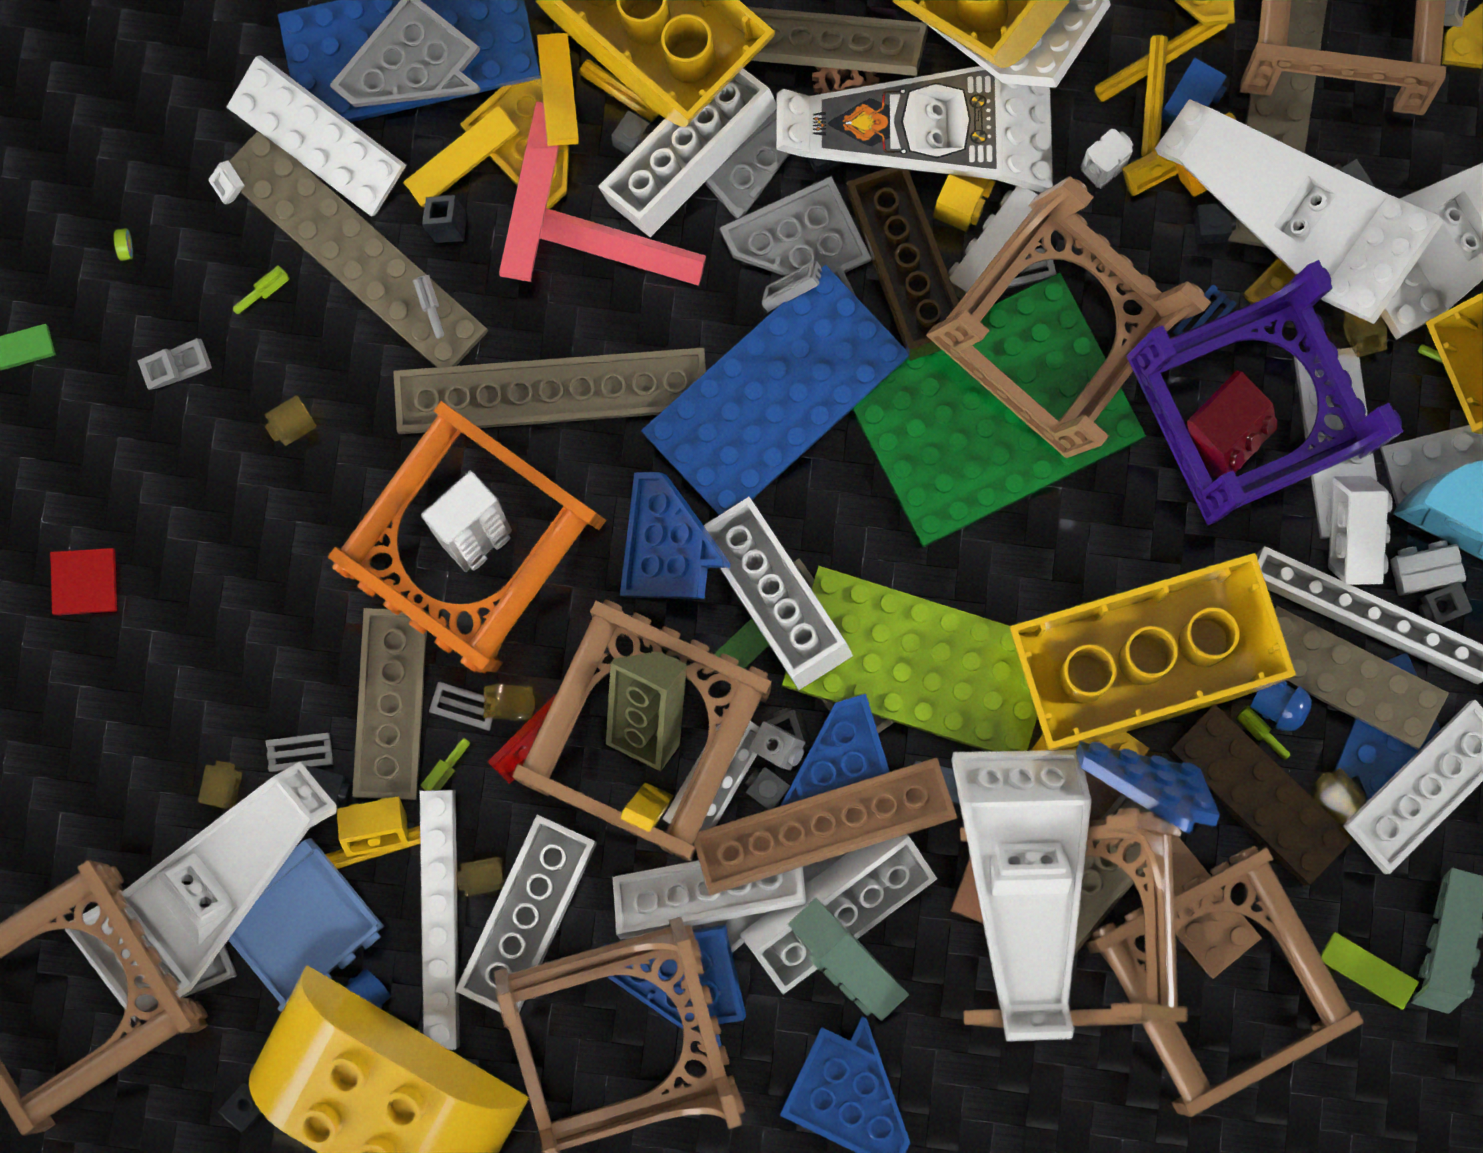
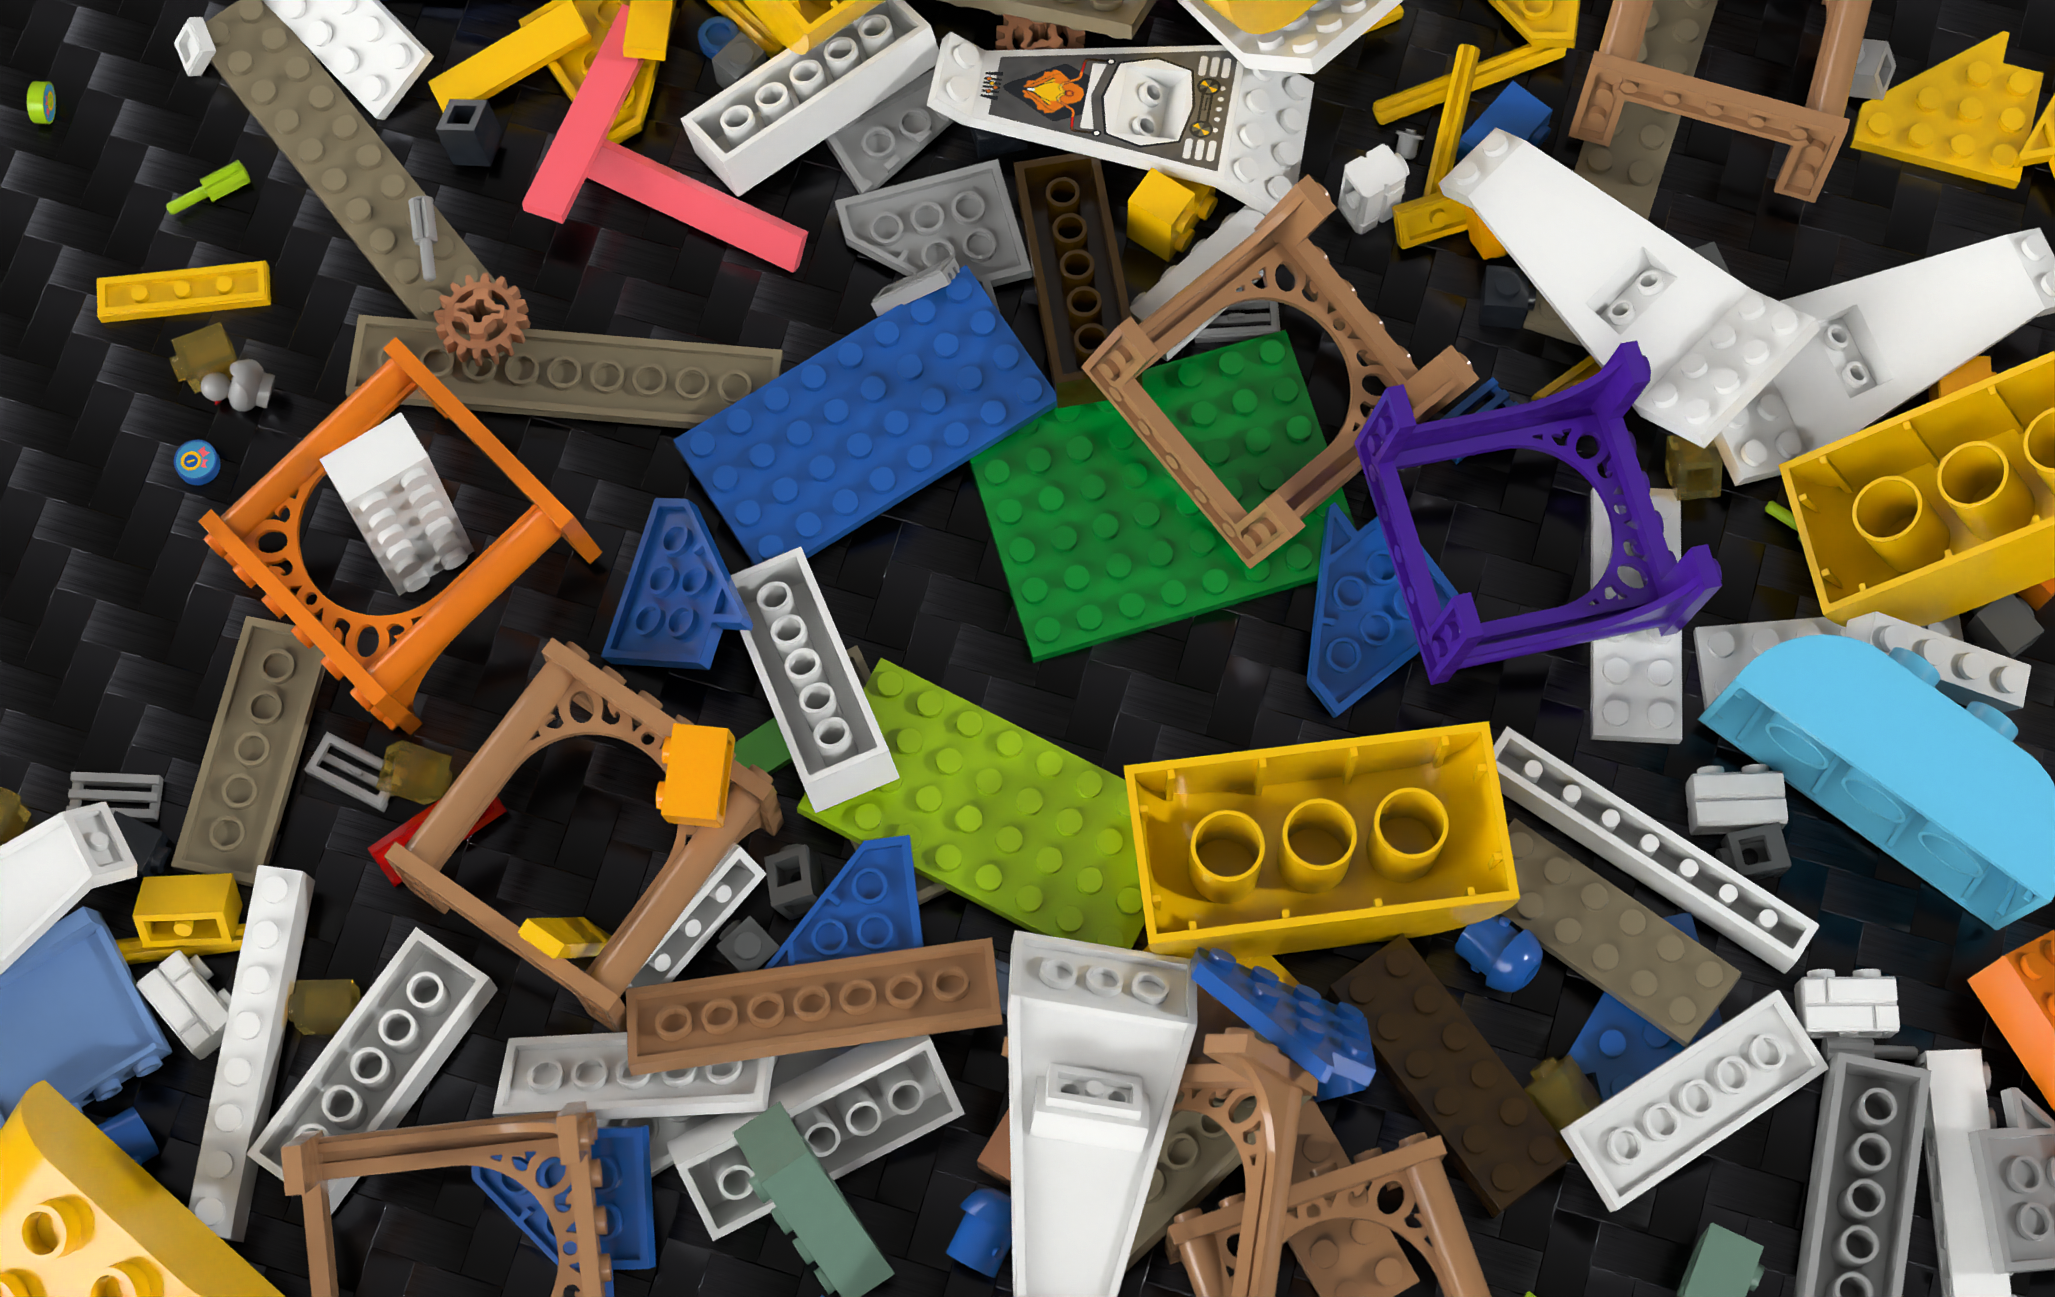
camera: 10 degrees right, 10 degrees down
light grey slope [138,338,212,390] -> none
lime axle [421,738,470,791] -> none
olive slope [606,651,687,771] -> none
light grey brick [749,721,806,770] -> none
dark red slope [1187,370,1277,478] -> none
lime axle [1235,705,1290,760] -> none
white brick [1328,476,1392,585] -> none
none -> yellow tile [97,261,271,323]
none -> white brick [136,950,232,1060]
none -> tile [174,440,221,485]
none -> light grey animal [201,359,275,412]
none -> nougat gear [434,273,530,366]
none -> light orange piece [656,723,735,828]
none -> blue tile [698,17,739,59]
none -> blue piece [946,1188,1012,1278]
none -> blue wing [1306,502,1459,718]
none -> light grey piece [1395,128,1425,159]

